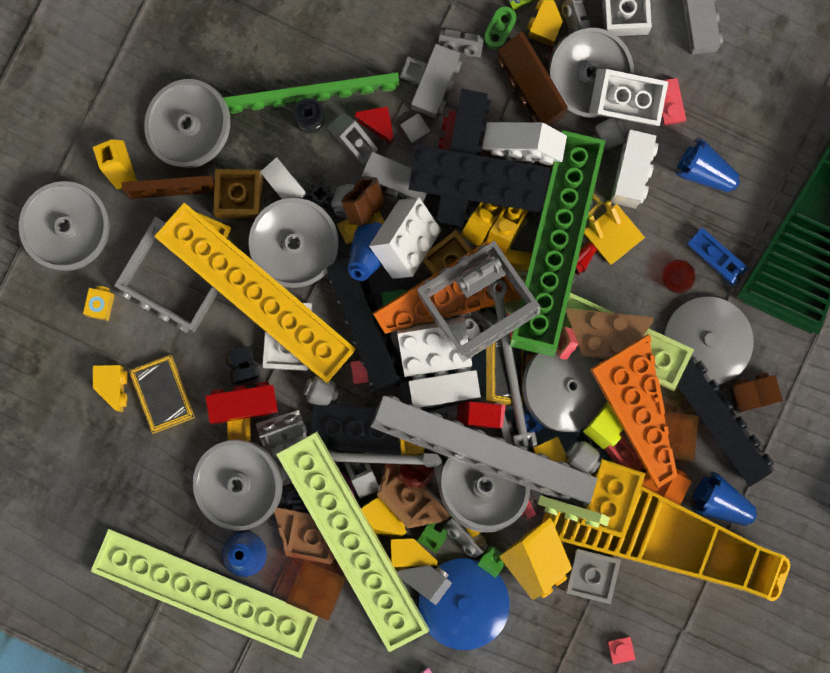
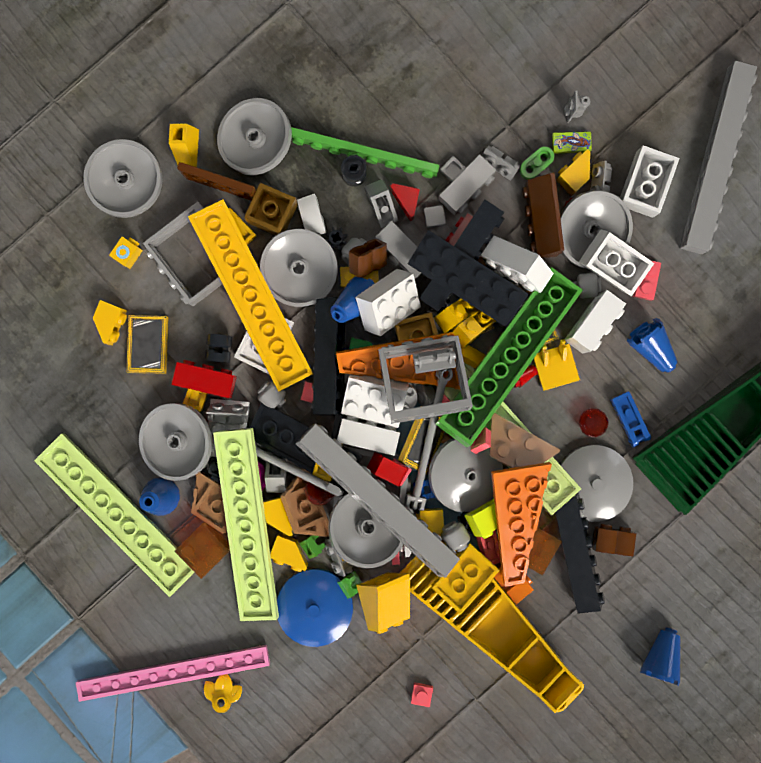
camera: 20 degrees right, 5 degrees up
light grey slope [397,565,452,605] -> none
yellowish green plate [538,495,610,528] -> none
light grey plate [566,549,621,604] -> none
blue cone [691,471,757,526] -> none

